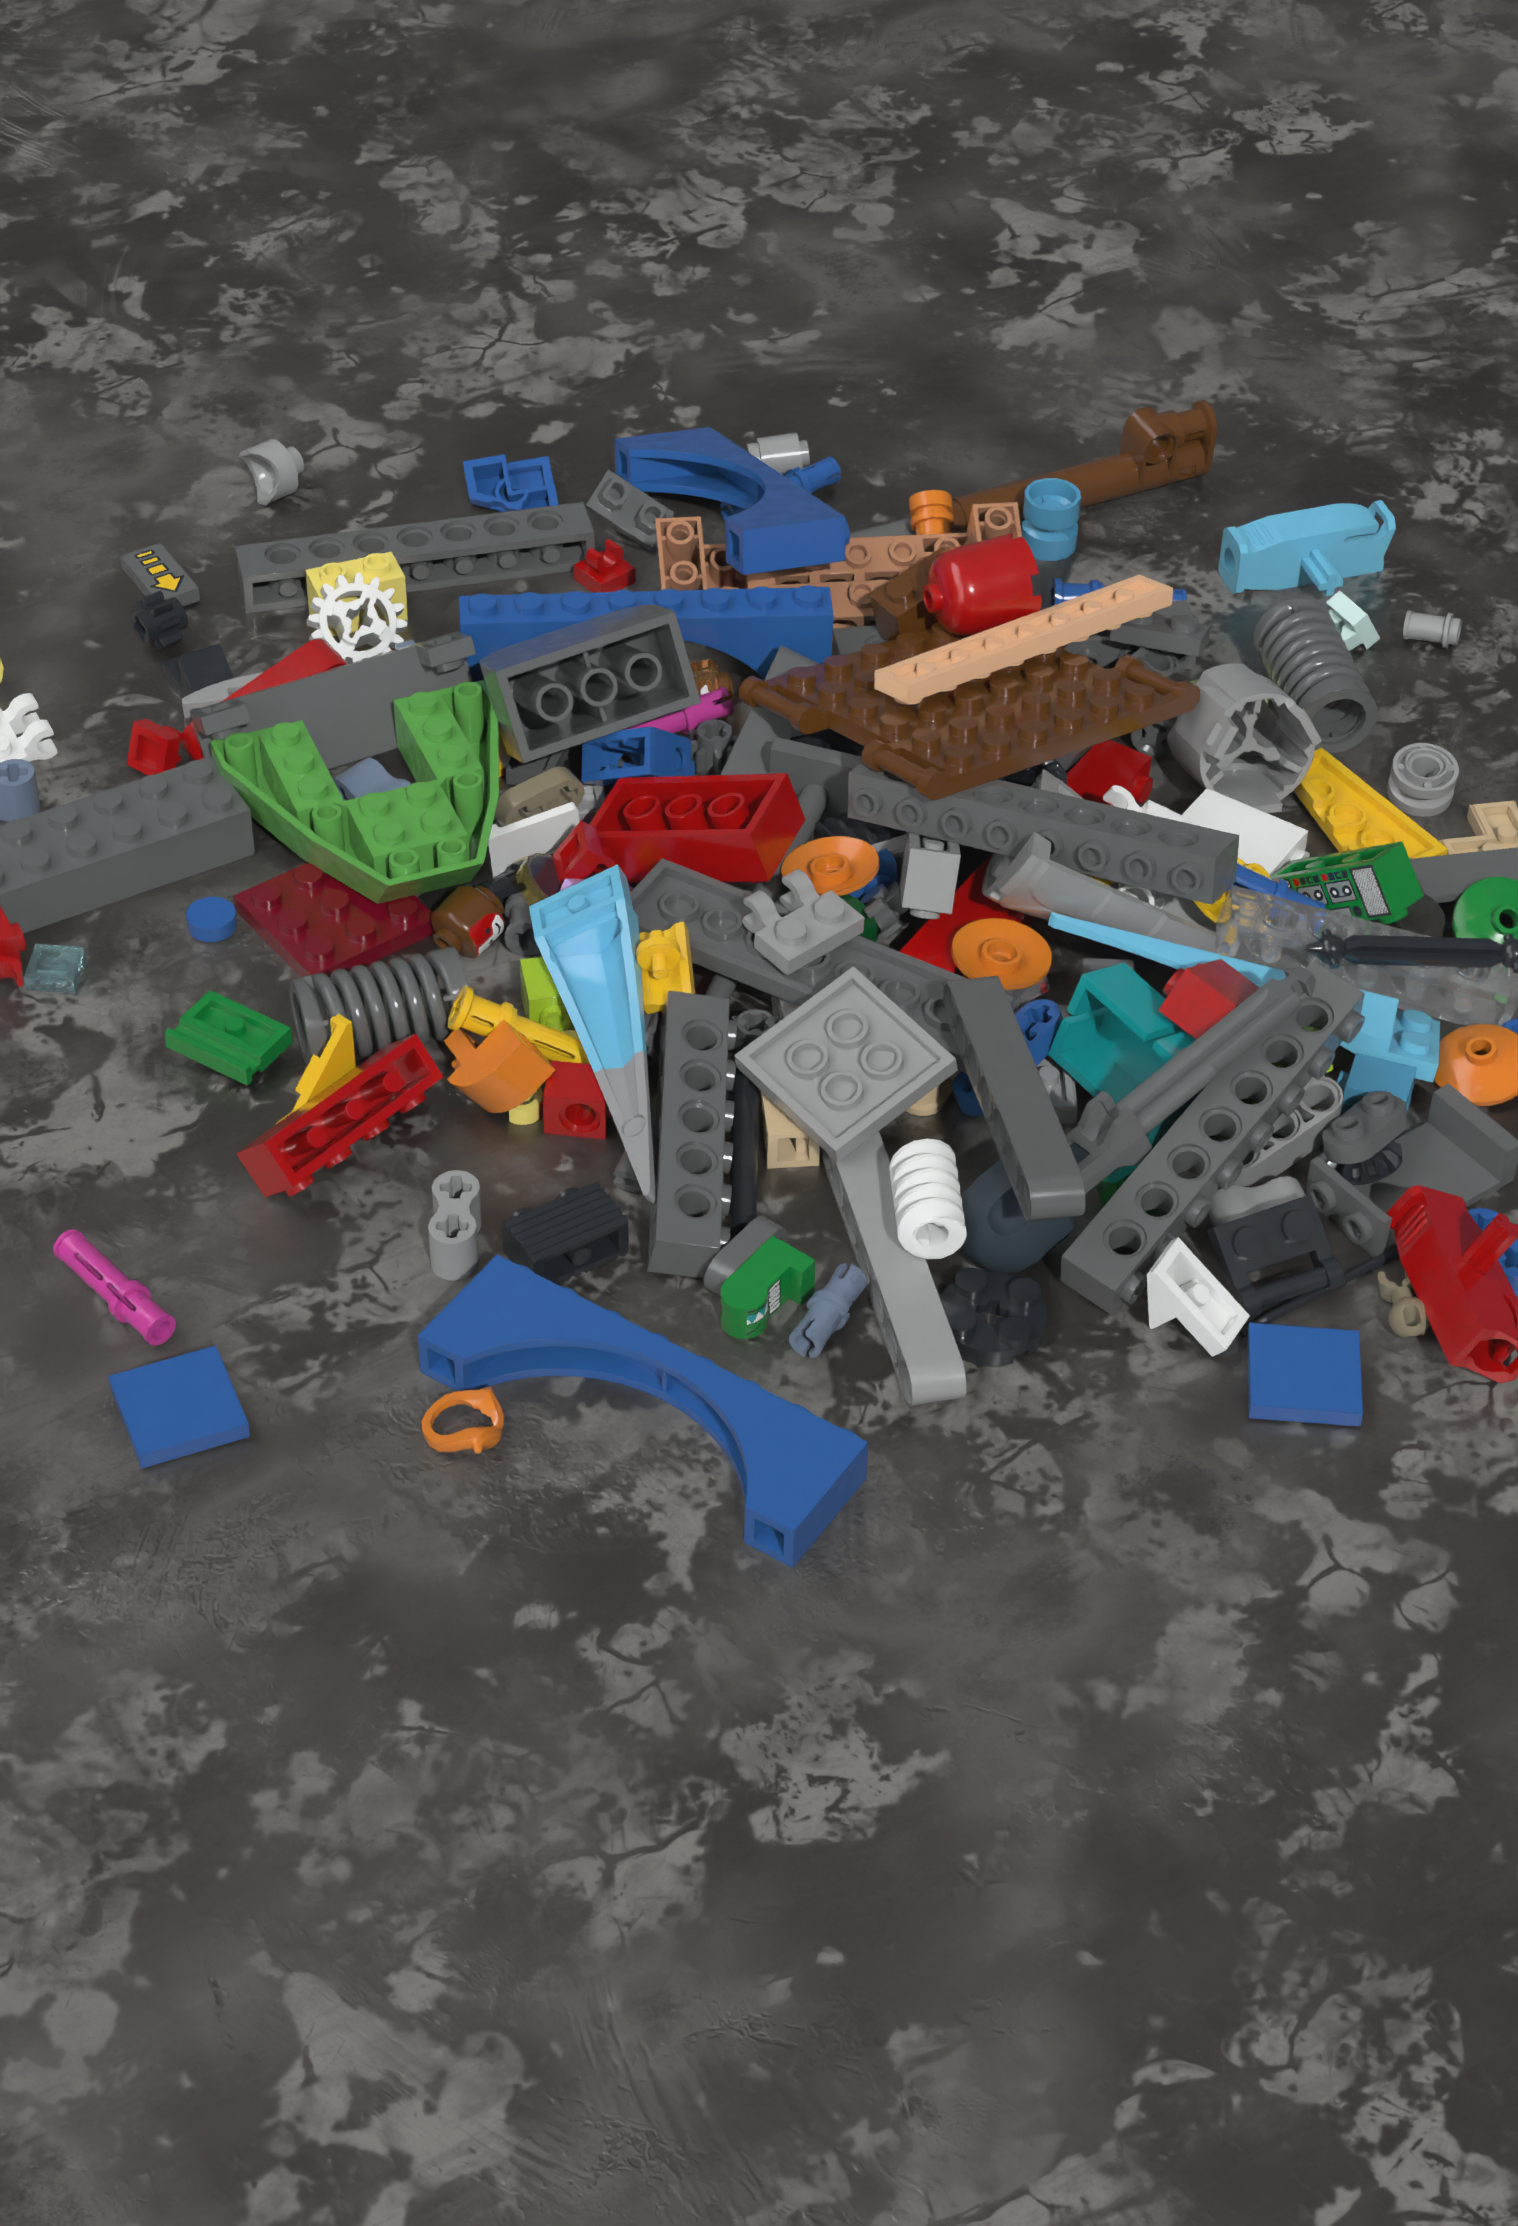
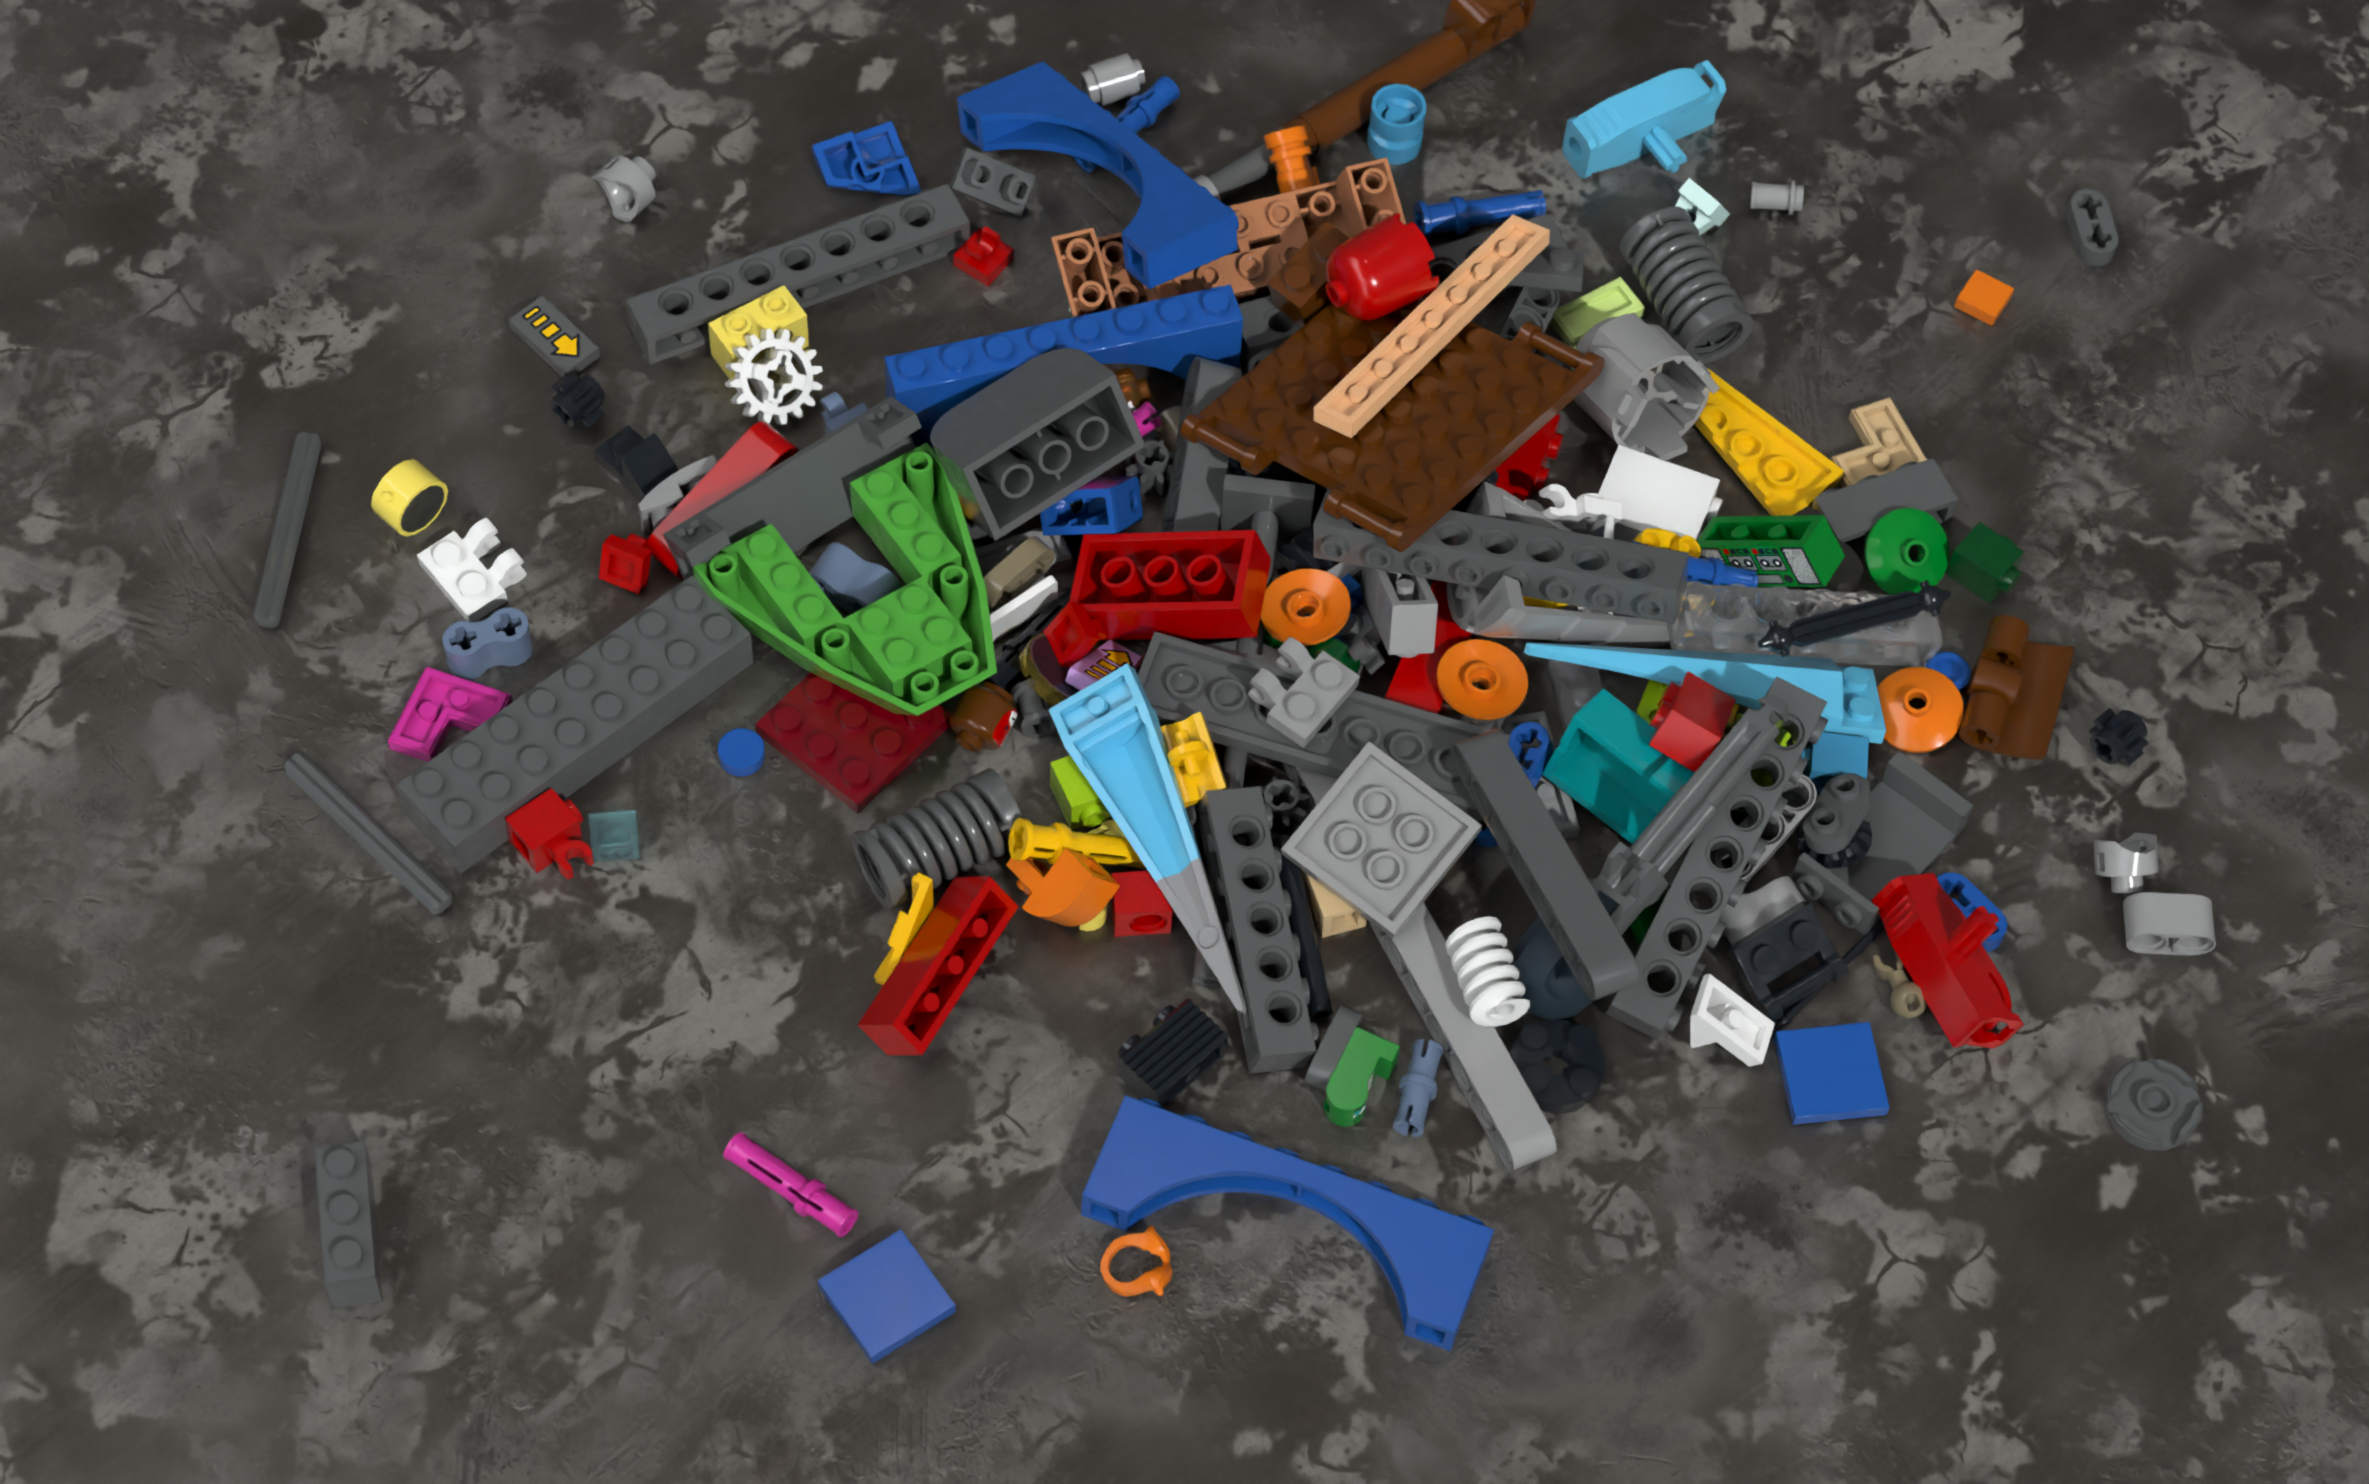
camera: 15 degrees left, 15 degrees up
green plate [164,990,293,1086] -> none
light grey axle [428,1170,482,1281] -> none
light grey wheel [1387,743,1459,817] -> none

